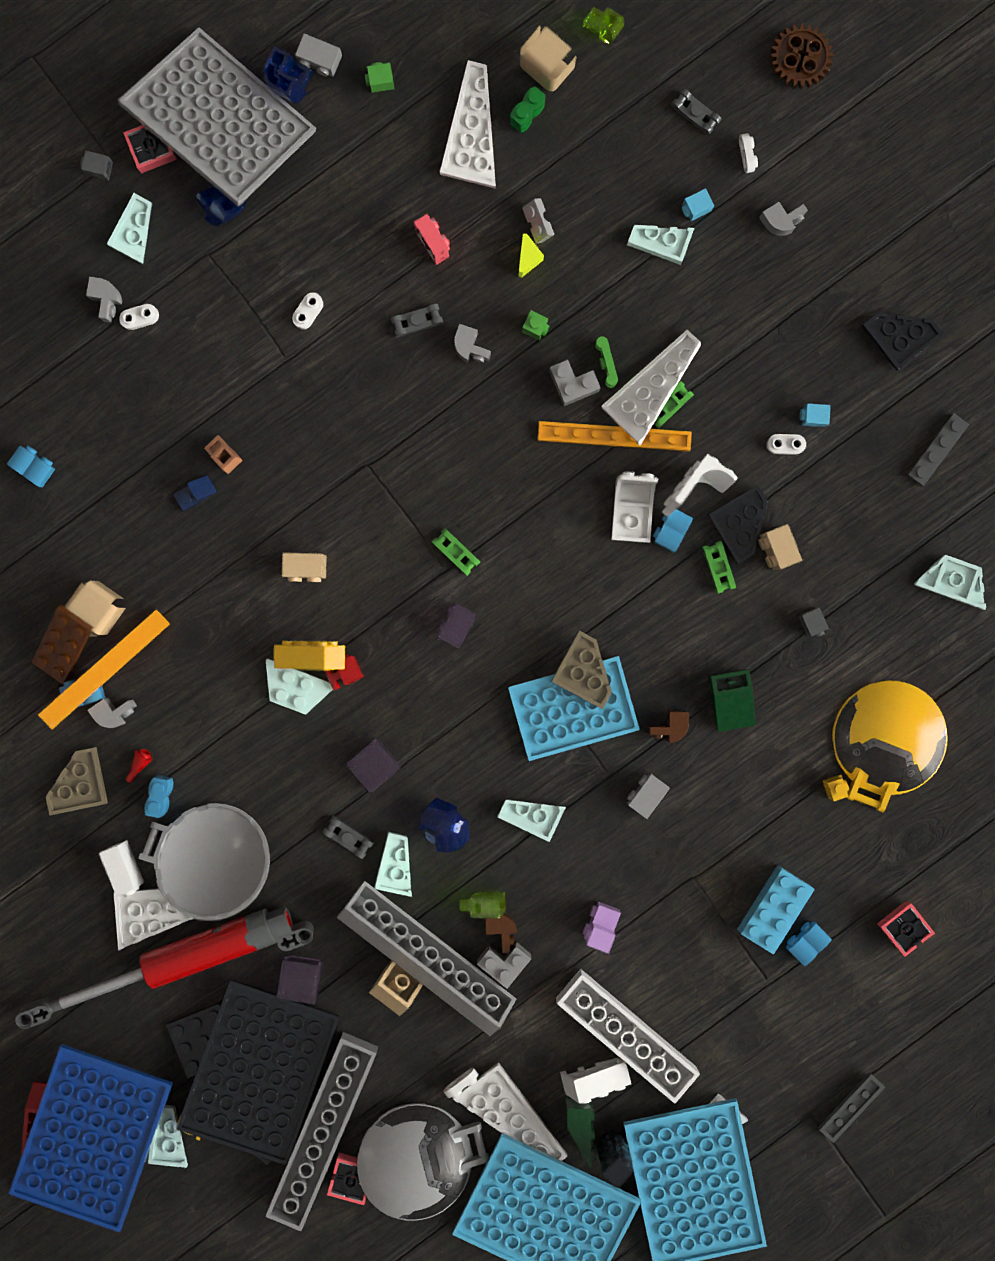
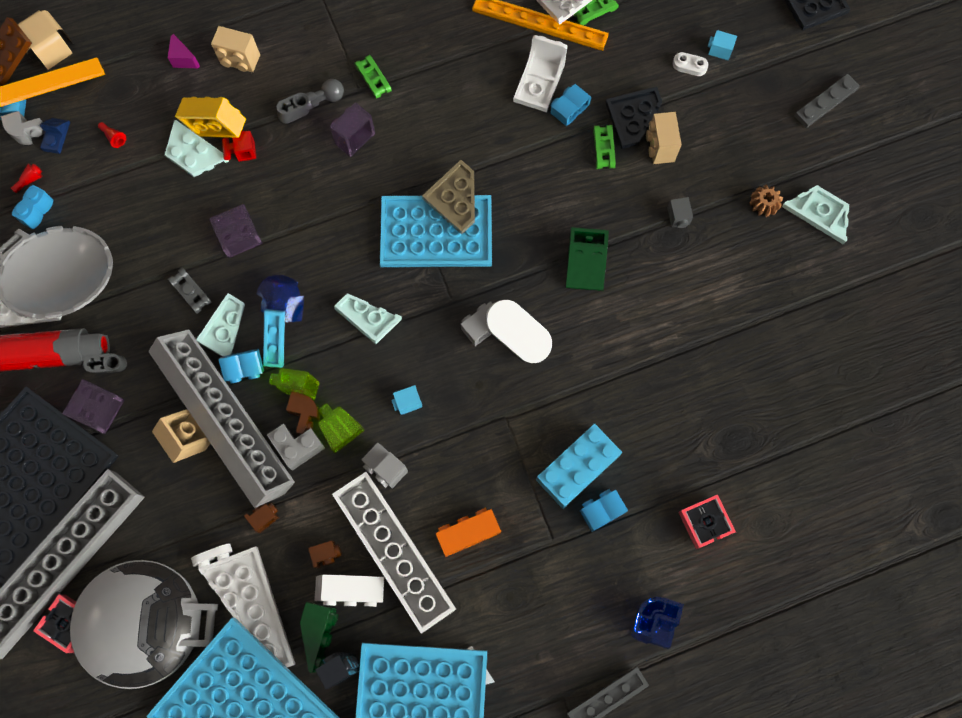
camera: 15 degrees right, 15 degrees down
lavender brick [583,901,621,954] -> none
reddish brown brick [648,711,689,743] -> none
white bracket [662,454,737,517] -> none
yellow brick [823,775,849,801] -> none
yellow dish [832,681,947,813] -> none
none -> dark blue slope [40,118,70,154]
none -> red cone [98,122,126,148]
none -> magenta slope [168,34,200,69]
none -> dark azure brick [218,349,264,383]
none -> reddish brown brick [244,502,279,533]
none -> medium azure tile [263,309,285,368]
none -> dark grey beam [277,79,344,124]
none -> reddish brown brick [308,541,342,569]
none -> clear neon green torso [318,404,365,453]
none -> light grey brick [362,443,408,489]
none -> medium azure brick [391,385,422,415]
none -> orange brick [436,508,501,557]
none -> white tile [486,300,552,363]
none -> clear blue brick [631,597,684,649]
none -> medium nougat gear [750,184,783,217]

